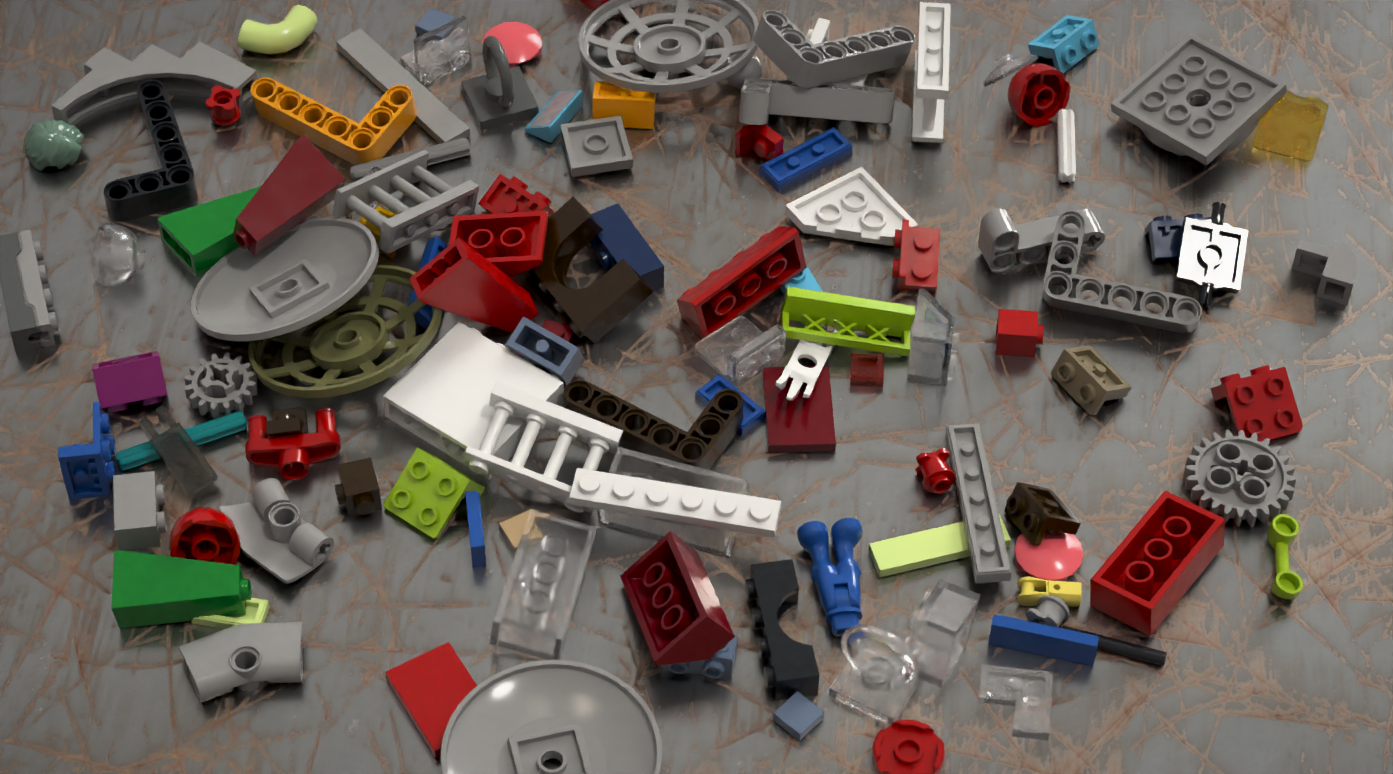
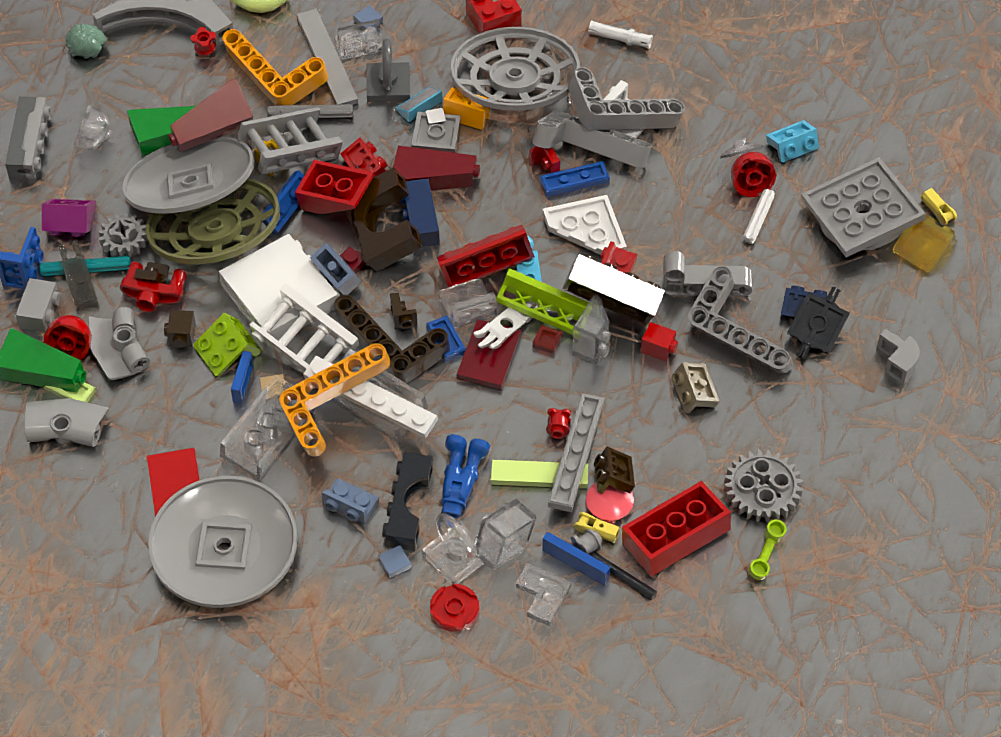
camera: 20 degrees right, 5 degrees up
black beam [103,80,198,222] -> none
red slope [409,238,539,333] -> none
coral dish [482,22,542,68] -> none
dark red slope [620,531,735,666] -> none
white fence [912,2,950,143] -> none
red bracket [1210,365,1303,442] -> none
none -> light orange beam [279,343,390,457]
none -> dark brown bracket [390,292,417,329]
none -> dark red slope [393,145,480,191]
none -> white sticker [426,108,446,124]
none -> brick [562,254,665,325]
none -> light yellow bar [921,188,957,226]

